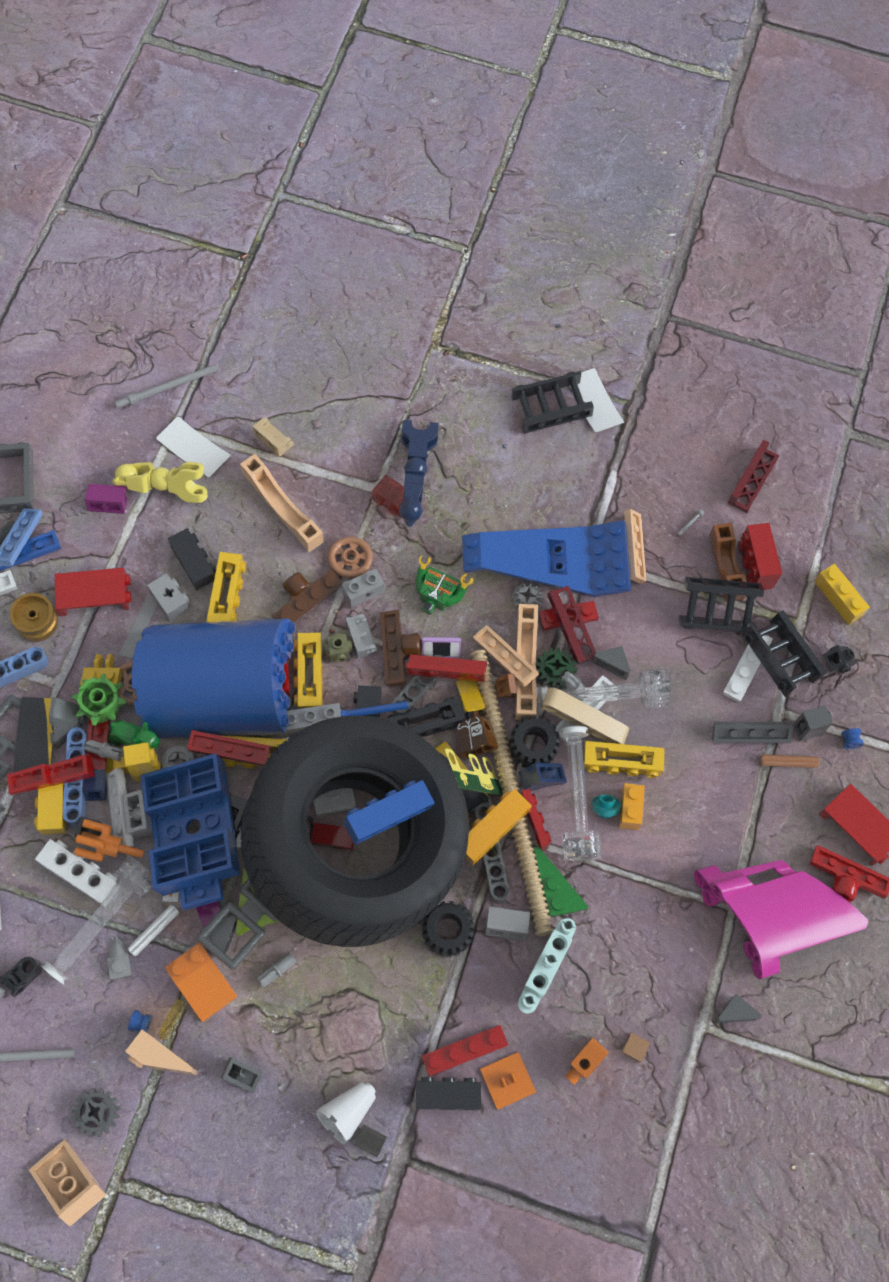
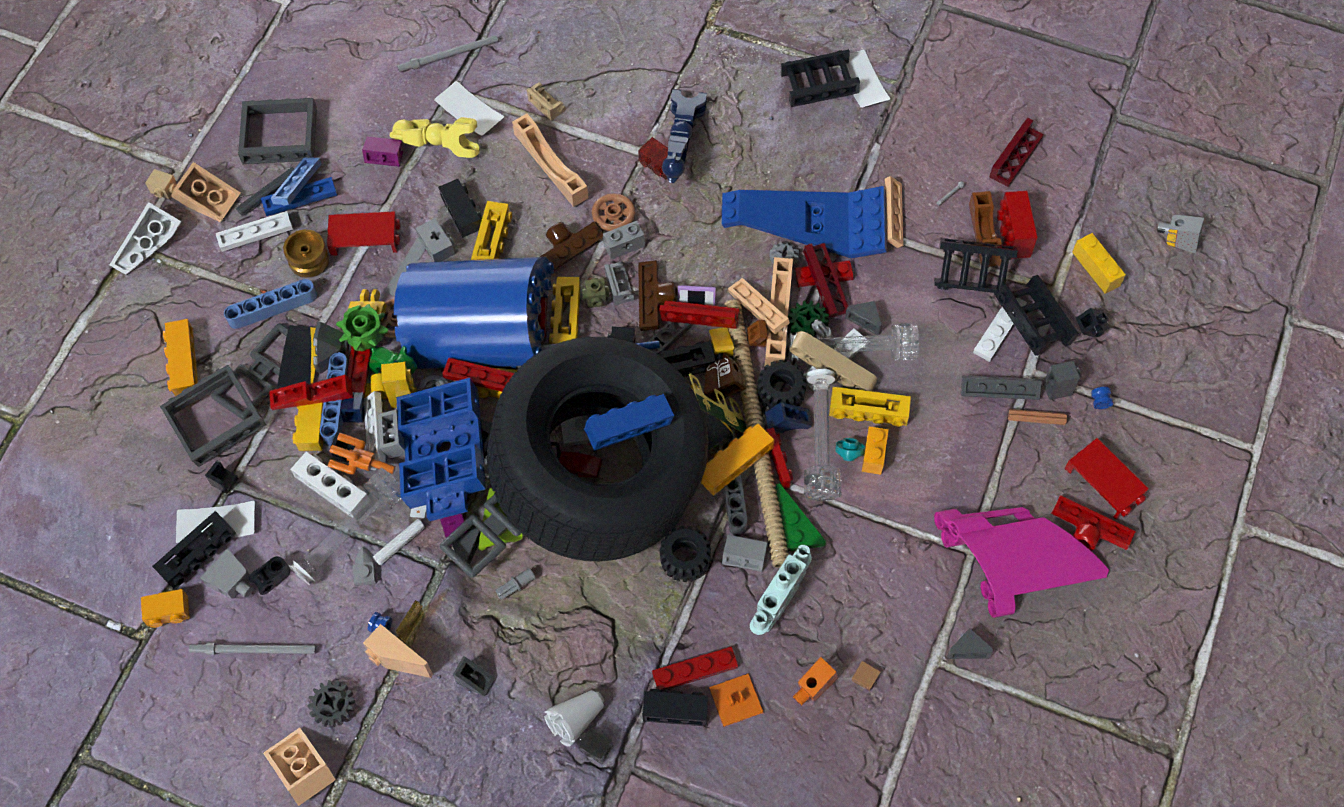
camera: 10 degrees right, 5 degrees down
light grey axle [84,740,124,761] -> none
orange slope [164,942,238,1022] -> none
green torso [415,555,474,615] -> none

